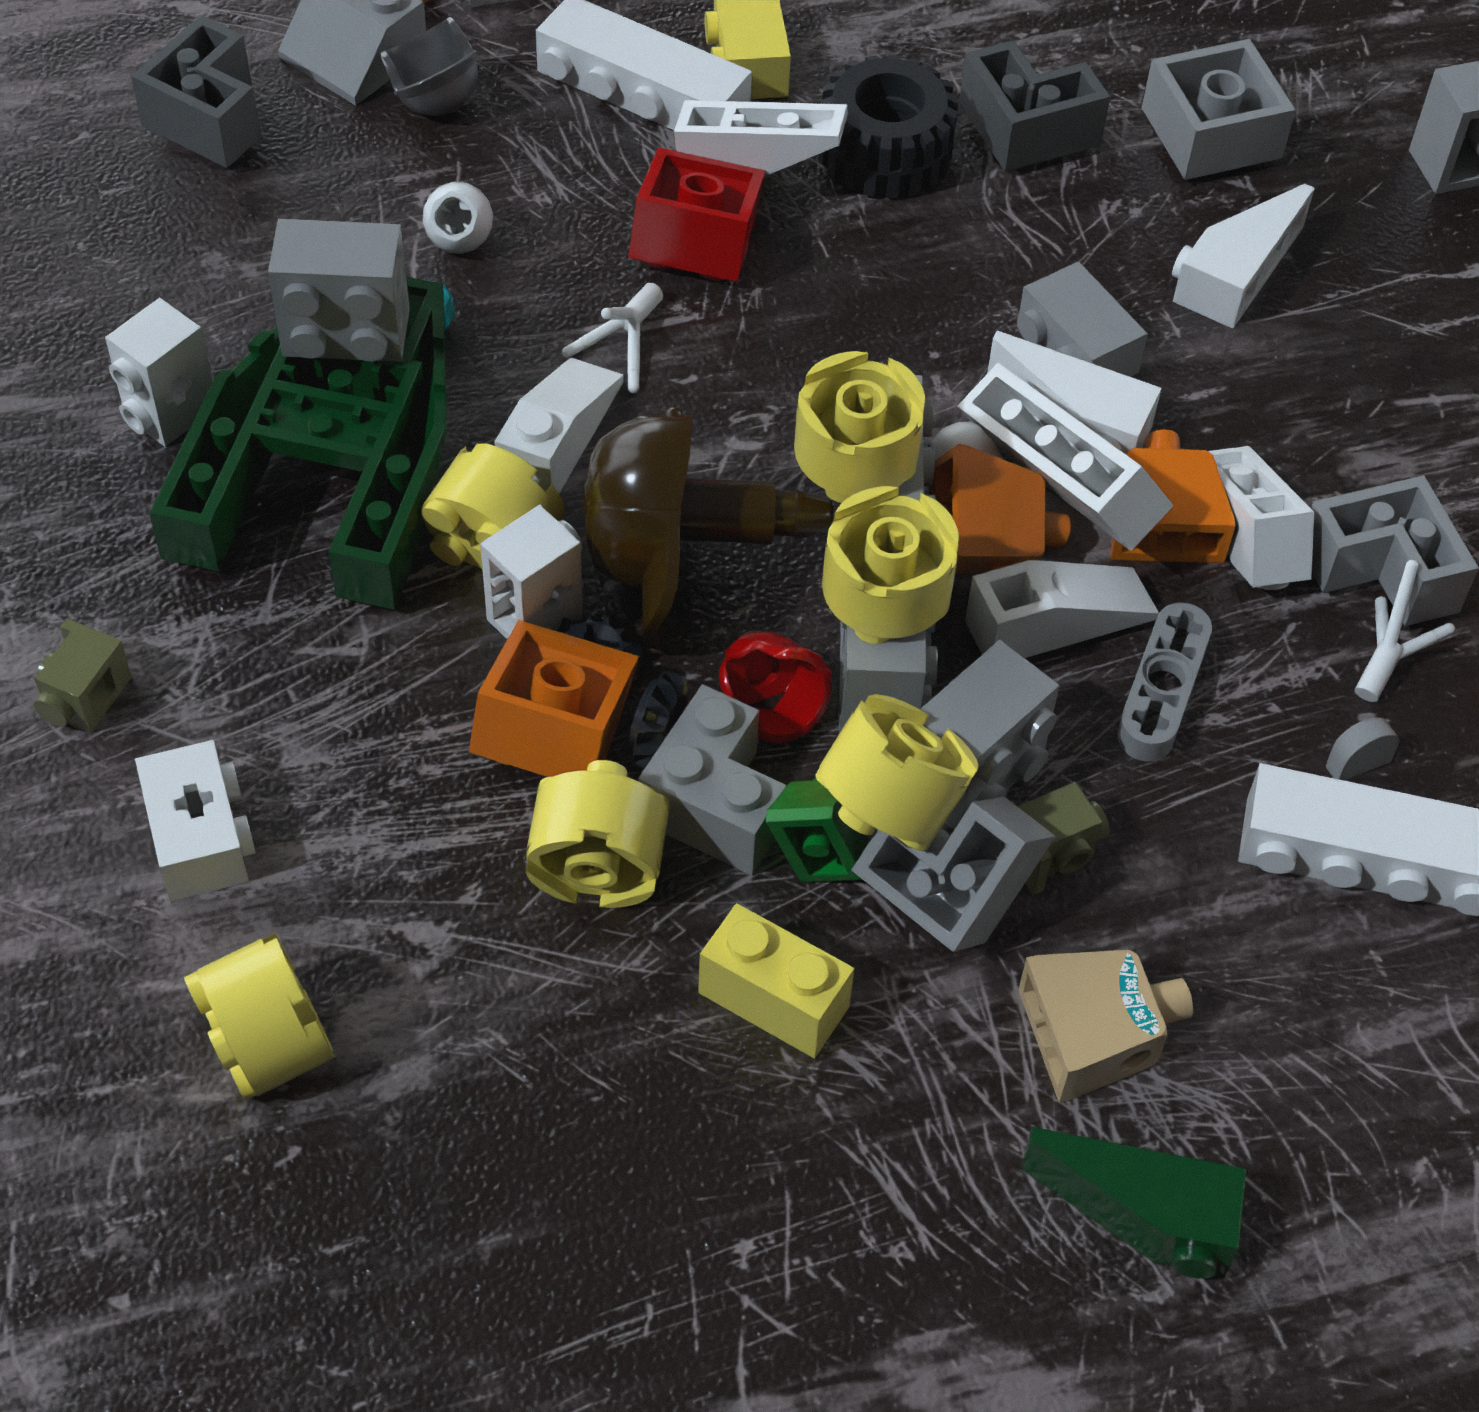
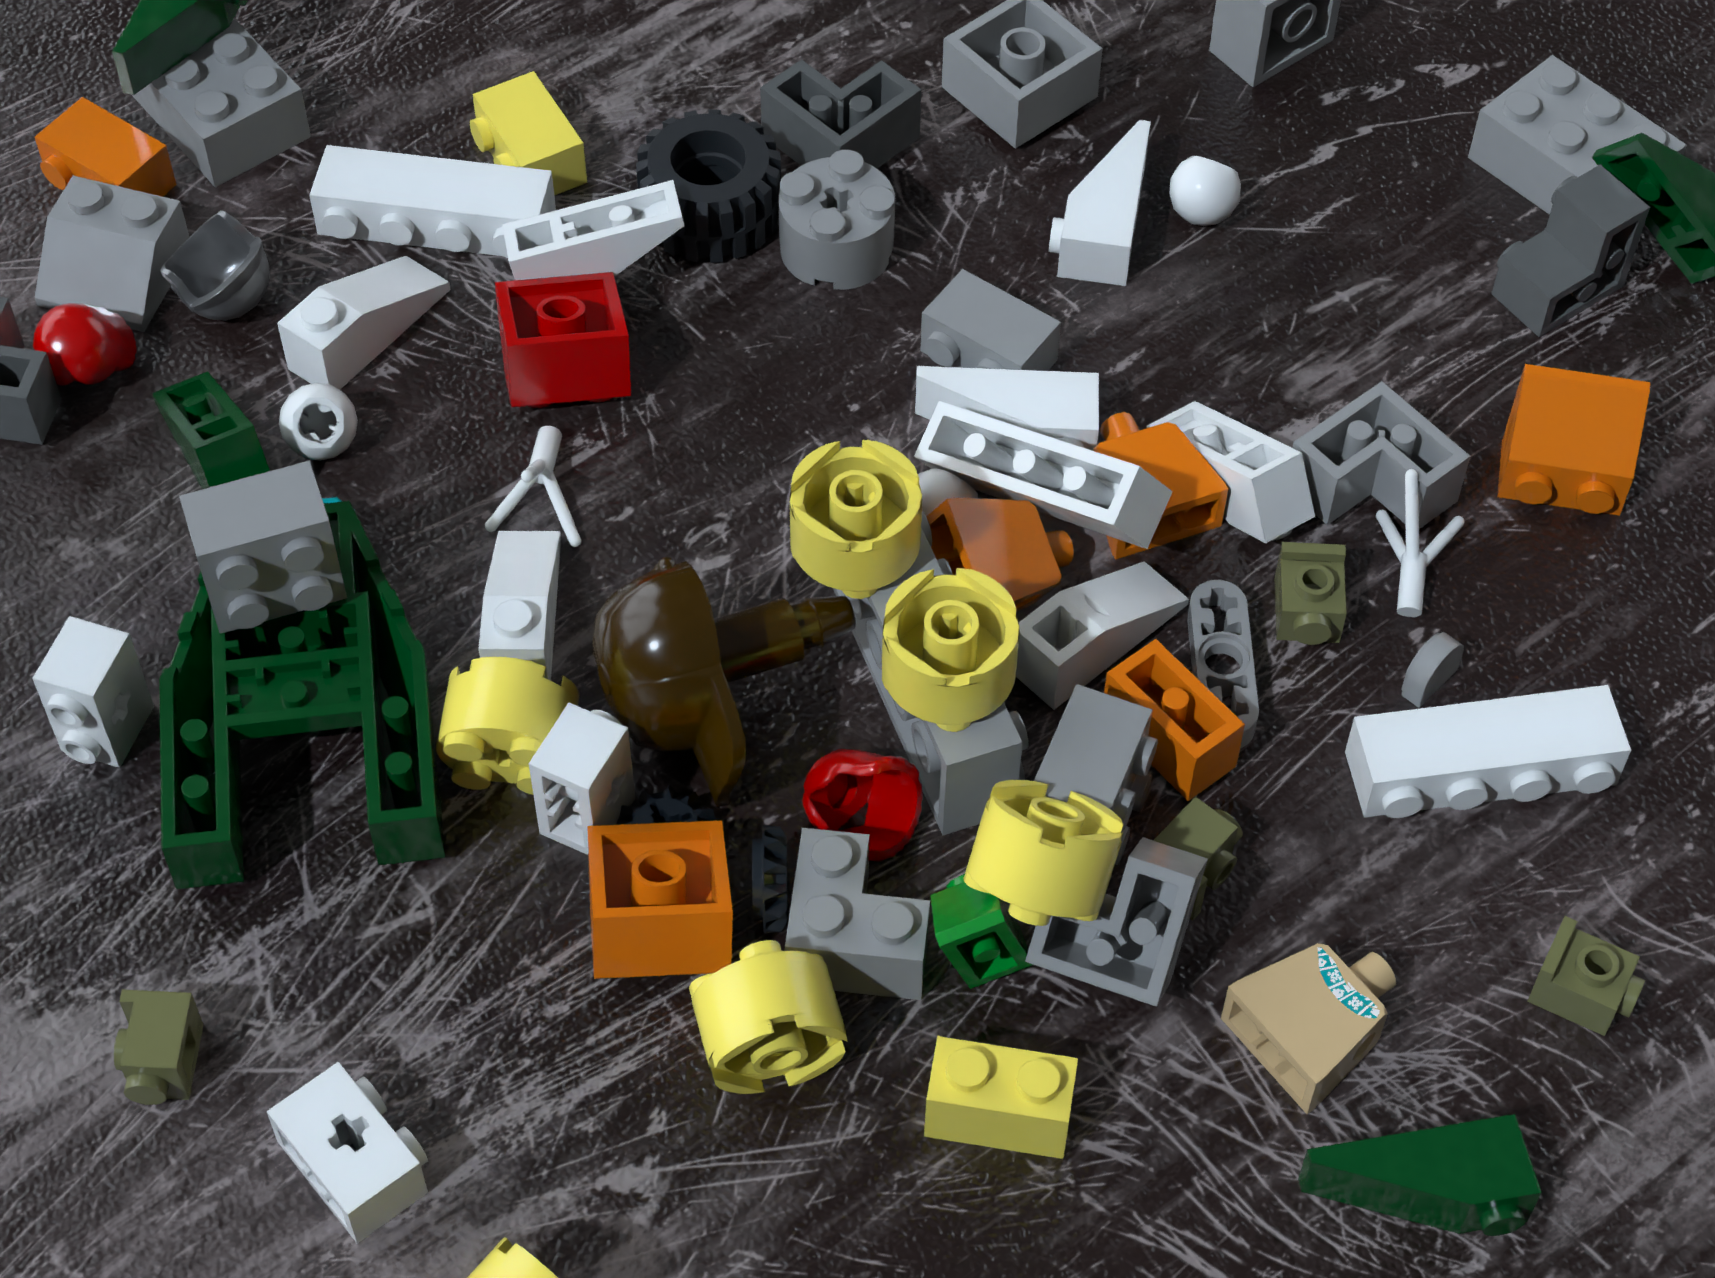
camera: 20 degrees left, 0 degrees up
none -> red hair [33,303,137,386]
none -> dark green slope [152,371,270,489]
none -> white slope [277,256,451,390]
none -> light grey brick [779,150,895,290]
none -> orange brick [1104,639,1245,801]
none -> white piece [1169,156,1241,226]
none -> olive brick [1274,542,1347,645]
none -> olive brick [1527,916,1645,1036]

